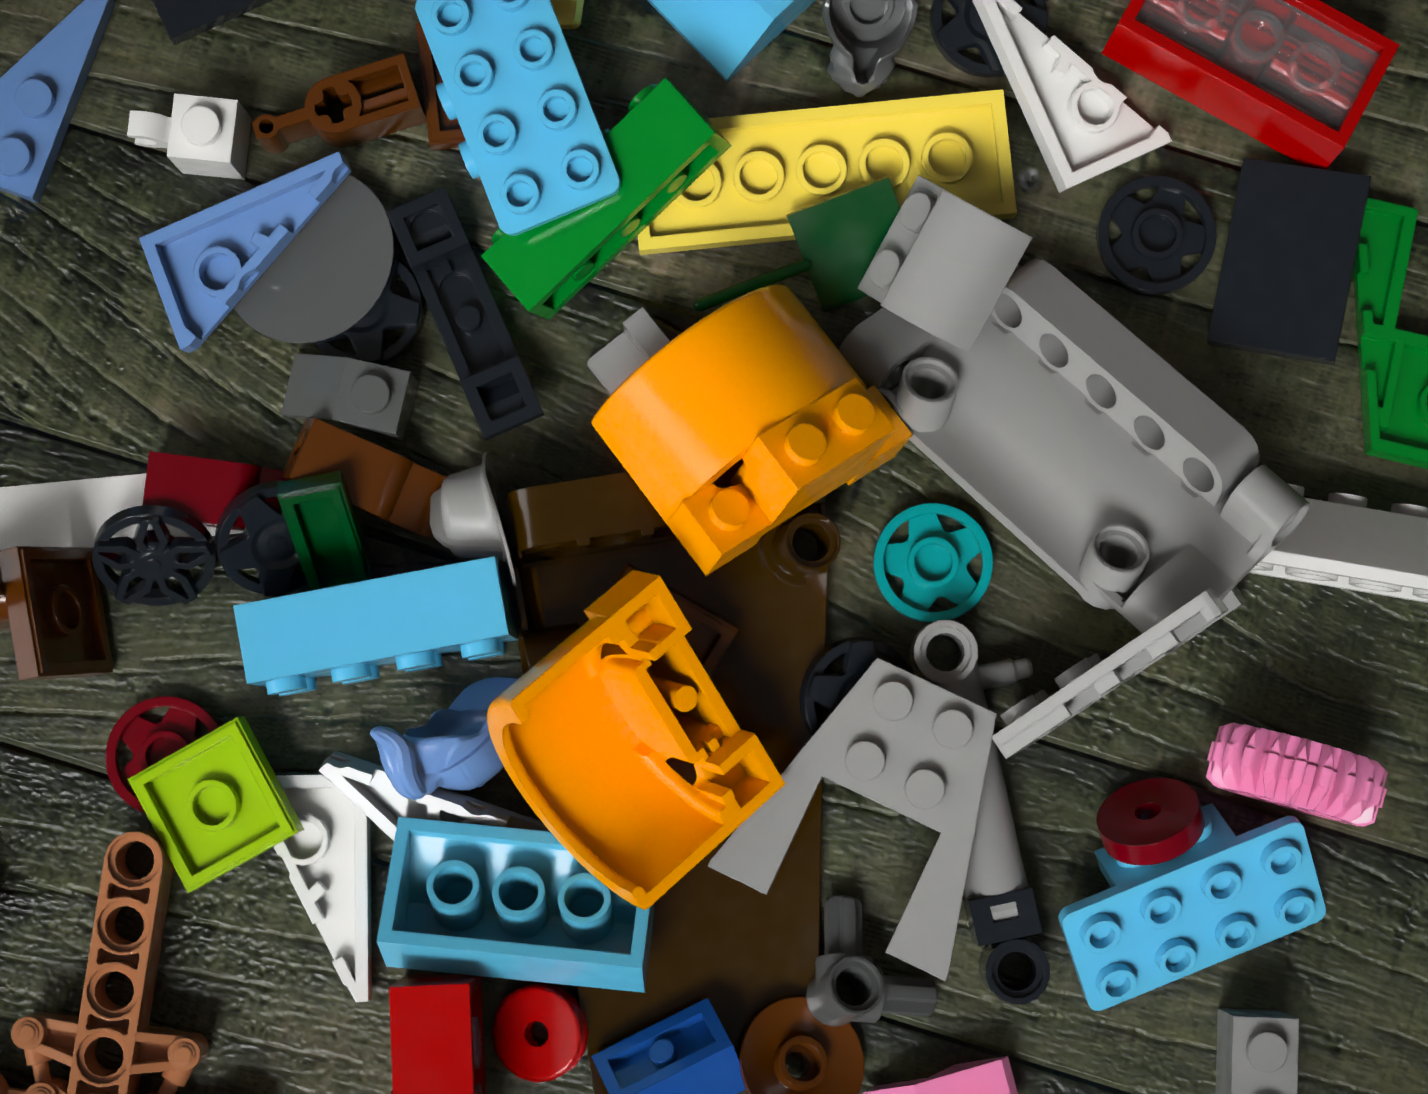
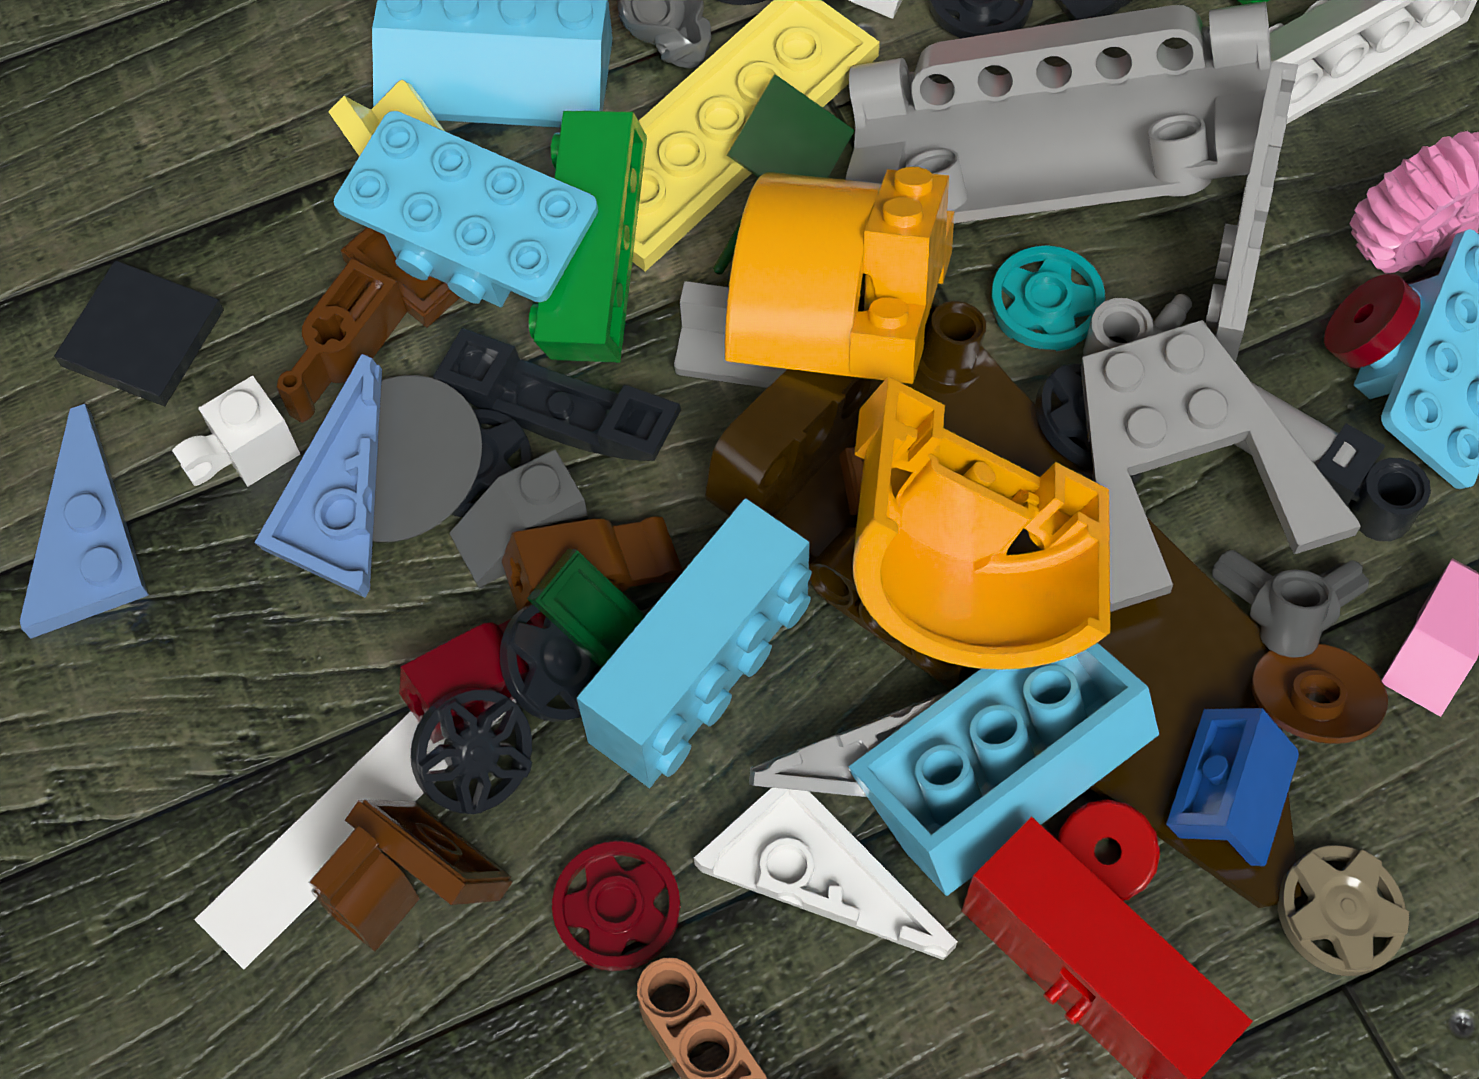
camera: 40 degrees left, 20 degrees down
lime tile [128,716,305,893] -> none
medium blue hair [370,677,518,800] -> none
light grey piece [430,452,517,588] -> none
light grey brick [857,175,1033,352] -> none

